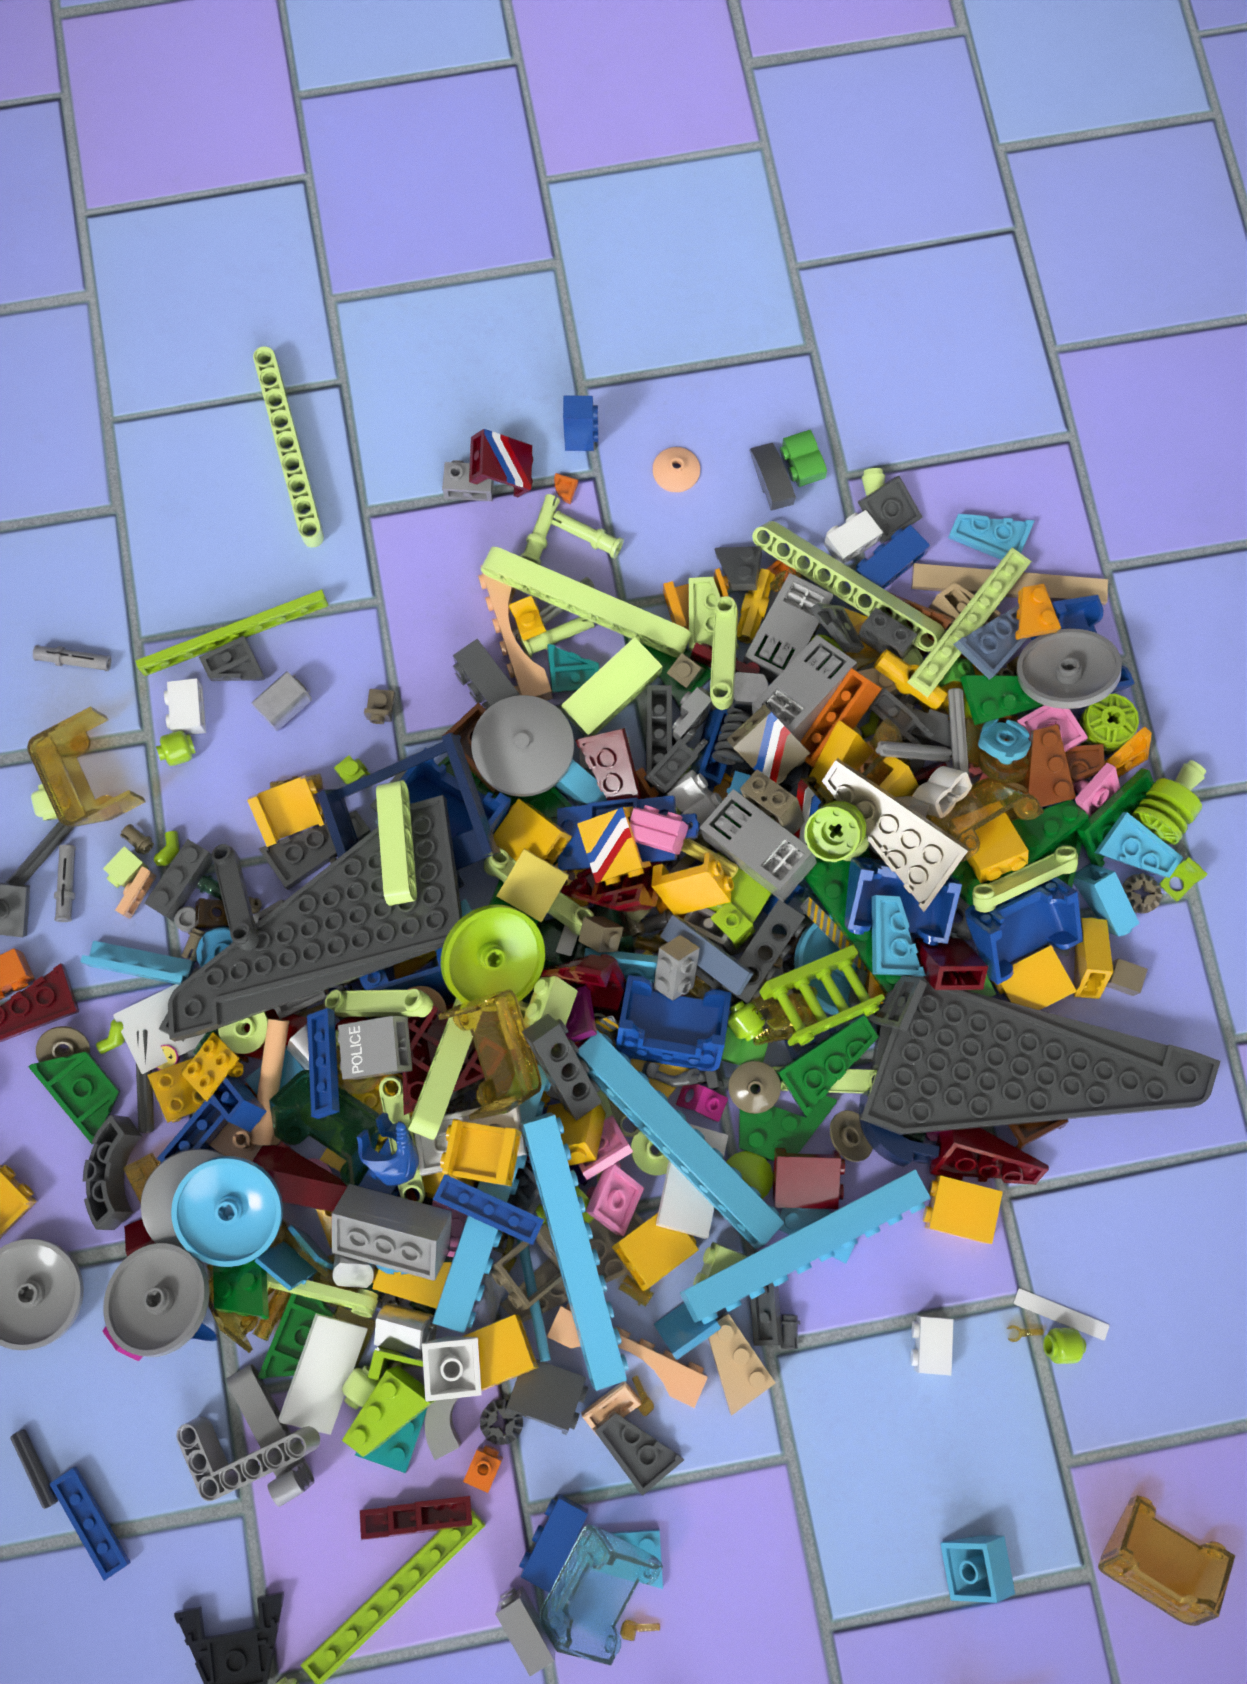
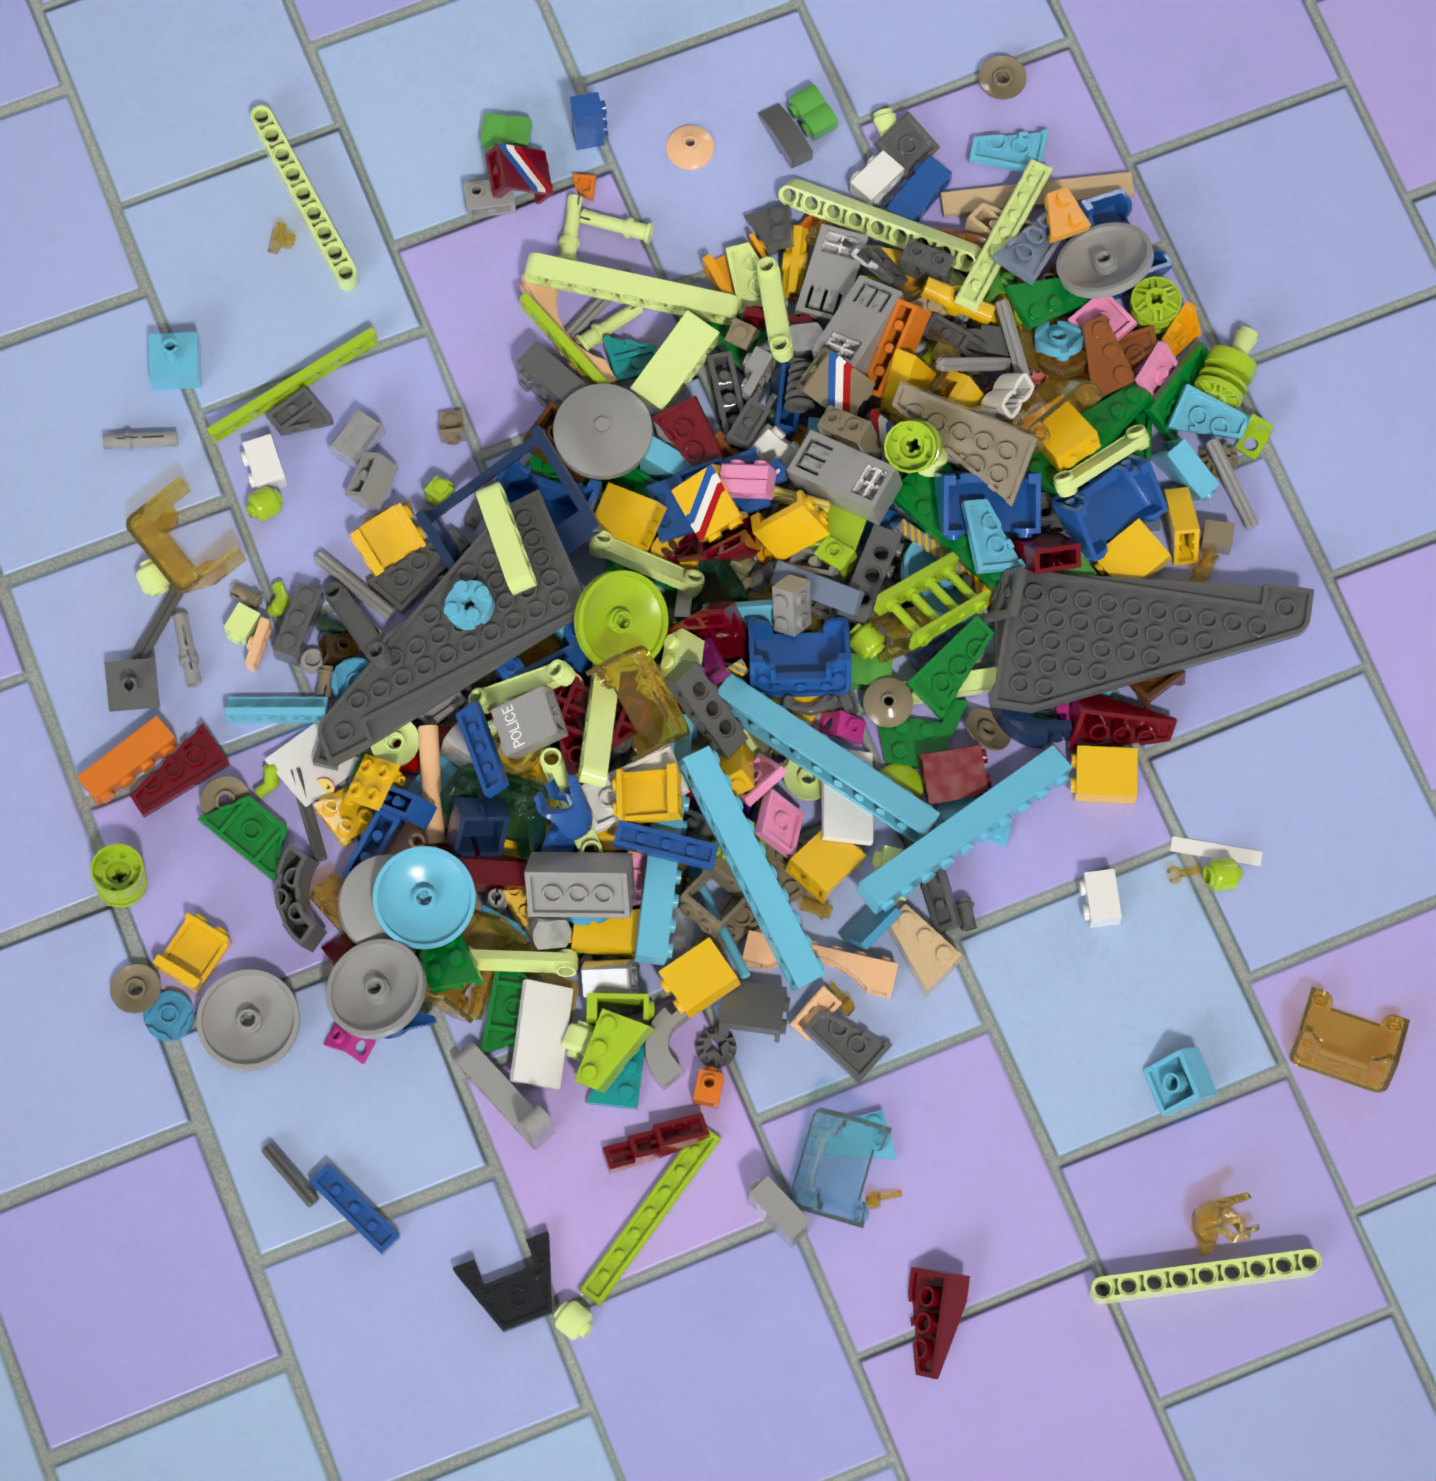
camera: 10 degrees left, 5 degrees down
light grey beam [176,1416,320,1501] -> none
dark azure piece [254,1241,318,1291] -> none
white slope [422,1336,482,1401] -> none
light yellow slope [497,848,569,922] -> none
yellow slope [509,595,546,641] -> none
blue brick [519,1494,589,1593] -> none
dark tan brick [578,916,623,953] -> none
none -> medium azure brick [148,332,202,391]
none -> clear yellow tile [267,222,296,254]
none -> light grey axle [314,551,394,620]
none -> light grey brick [344,451,399,511]
none -> medium azure plate [444,580,495,630]
none -> dark blue piece [446,797,511,856]
none -> bright green brick [480,114,533,151]
none -> light grey pin [487,889,507,916]
none -> lime tile [520,292,653,436]
none -> dark tan dish [979,55,1027,100]
none -> clear yellow pin [1188,549,1220,582]
none -> light grey axle [1205,438,1259,530]

